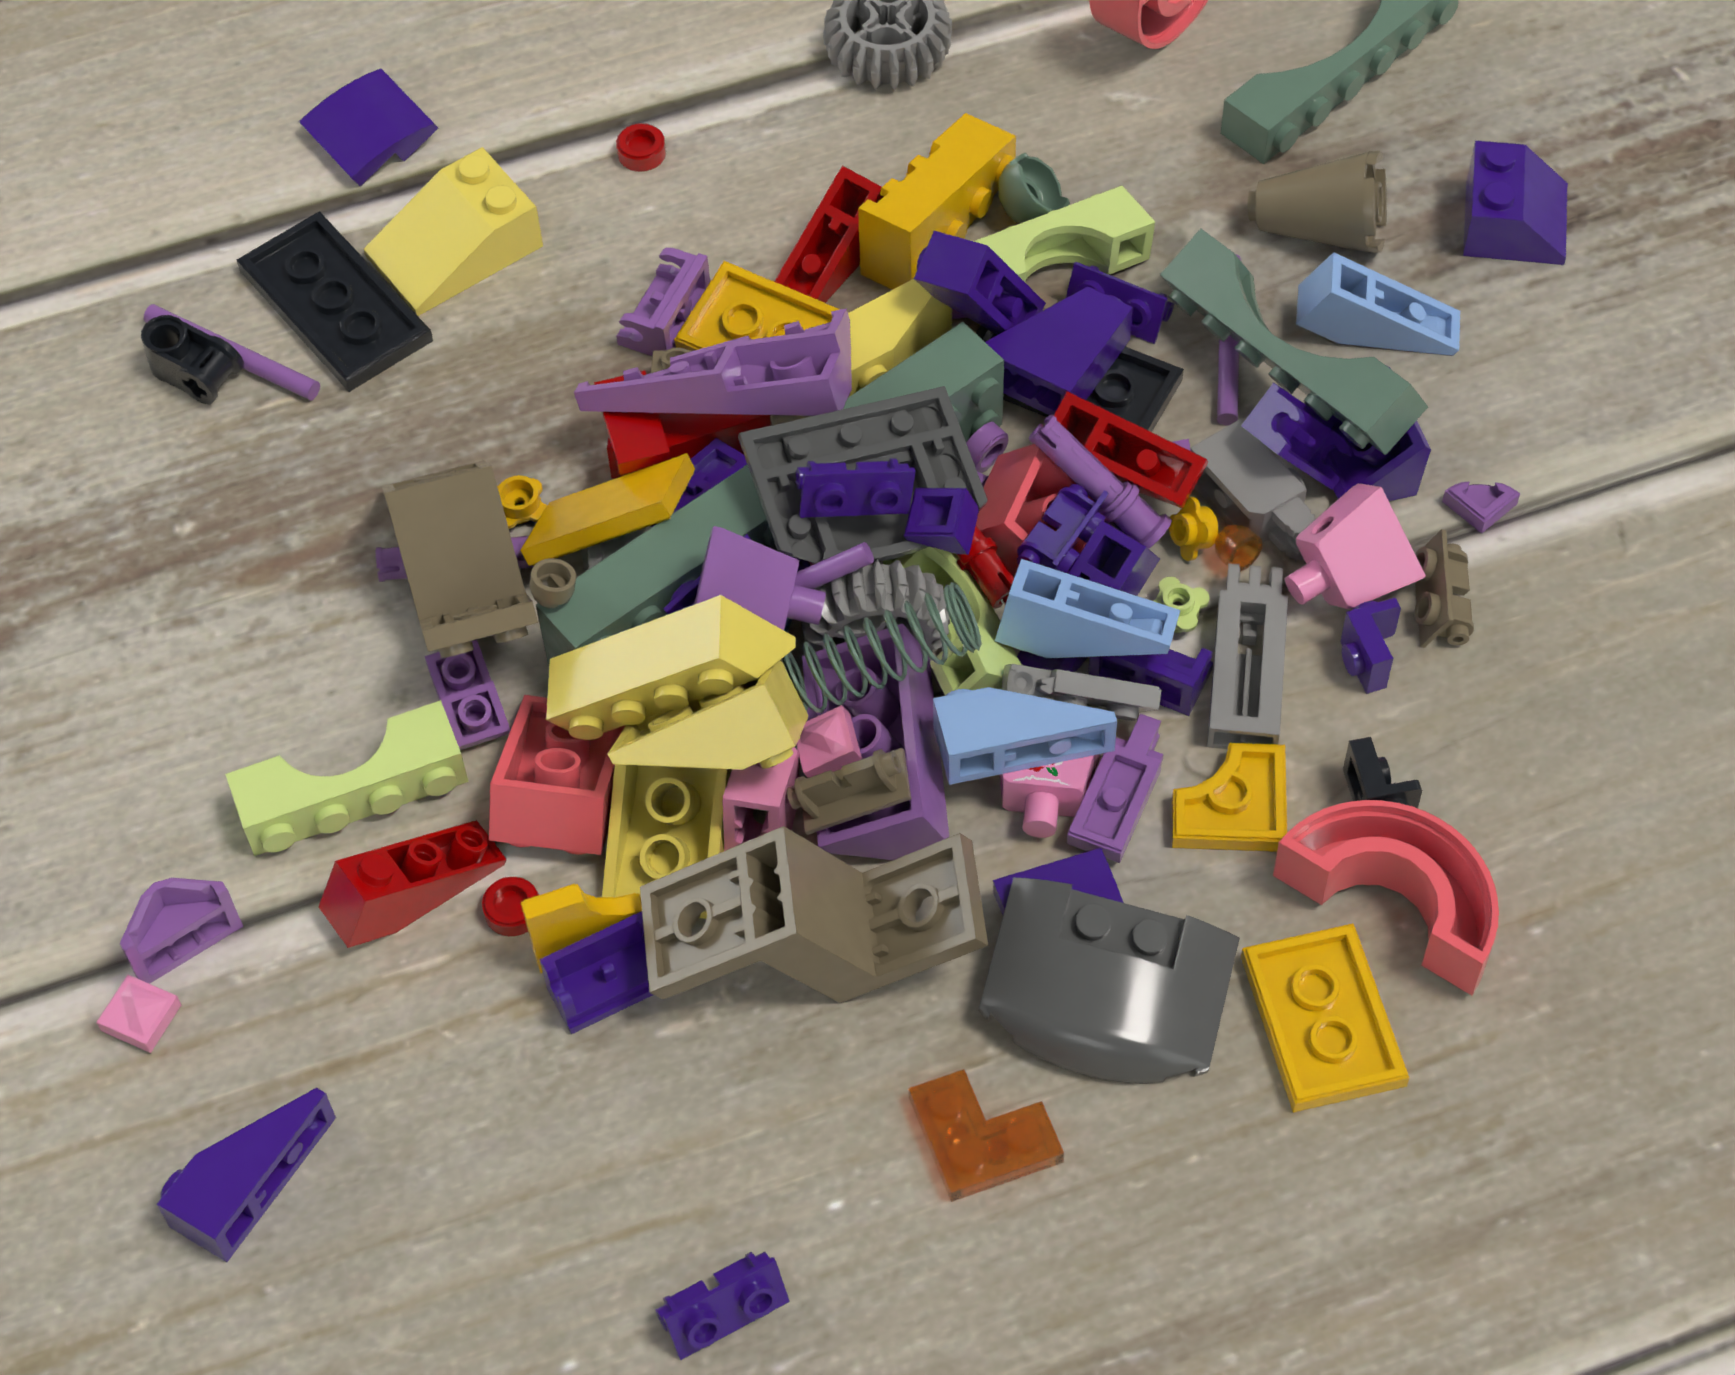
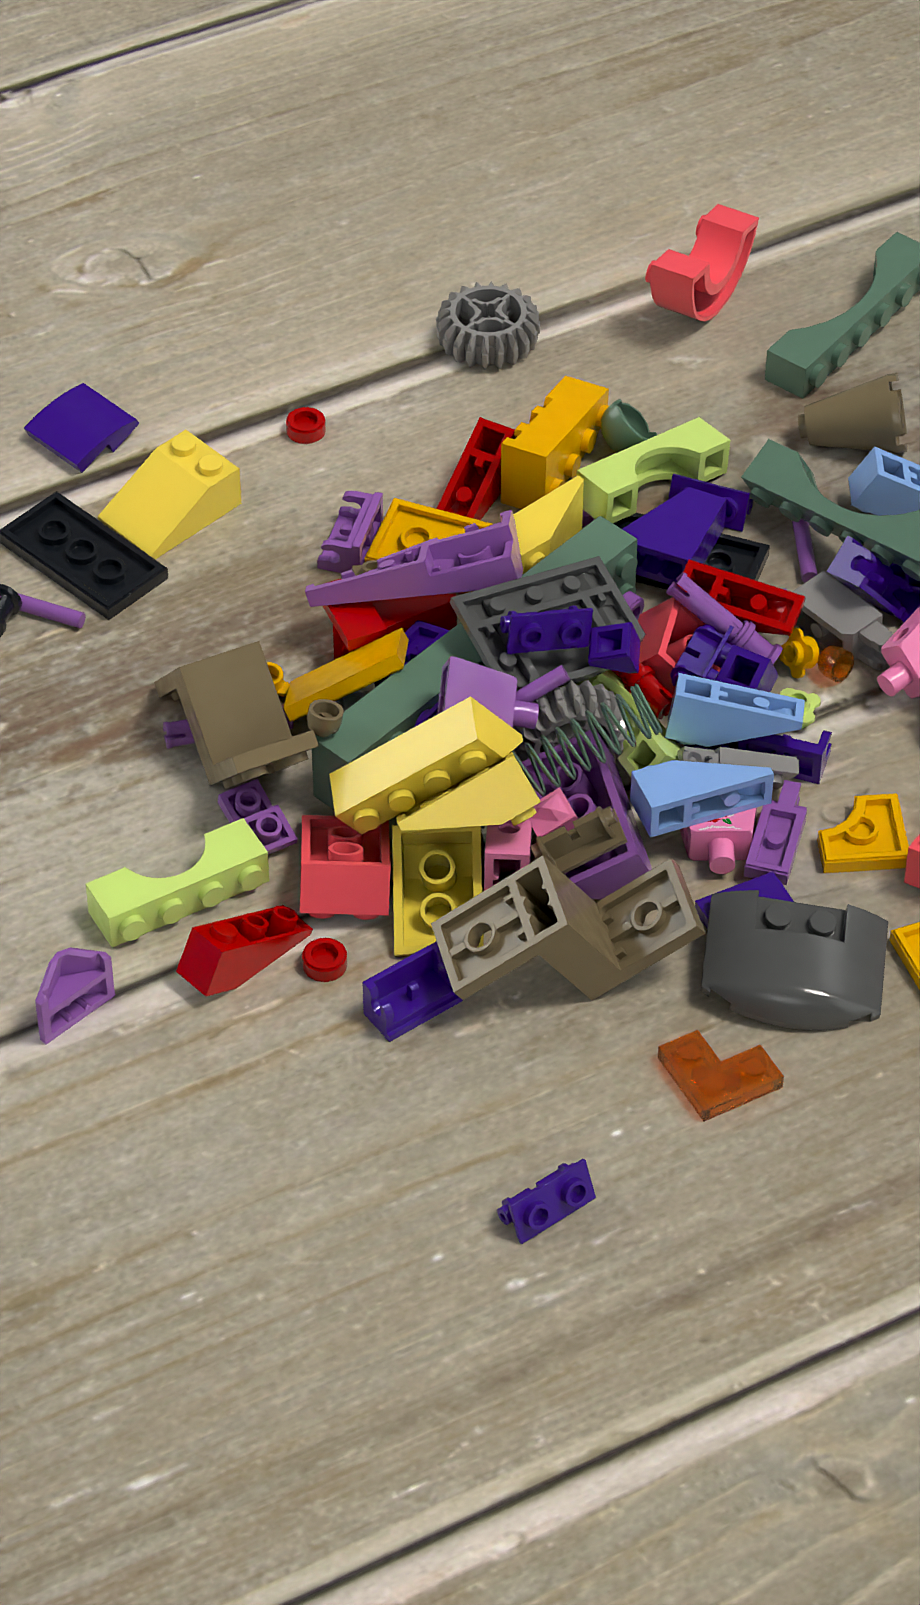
camera: 10 degrees left, 10 degrees down
bright pink tile [96,975,181,1053] -> none
dark purple slope [157,1087,336,1262] -> none
yellow tile [521,883,642,974] -> none
dark purple slope [914,231,1046,335] -> none
light grey hinge [1207,563,1288,749] -> none

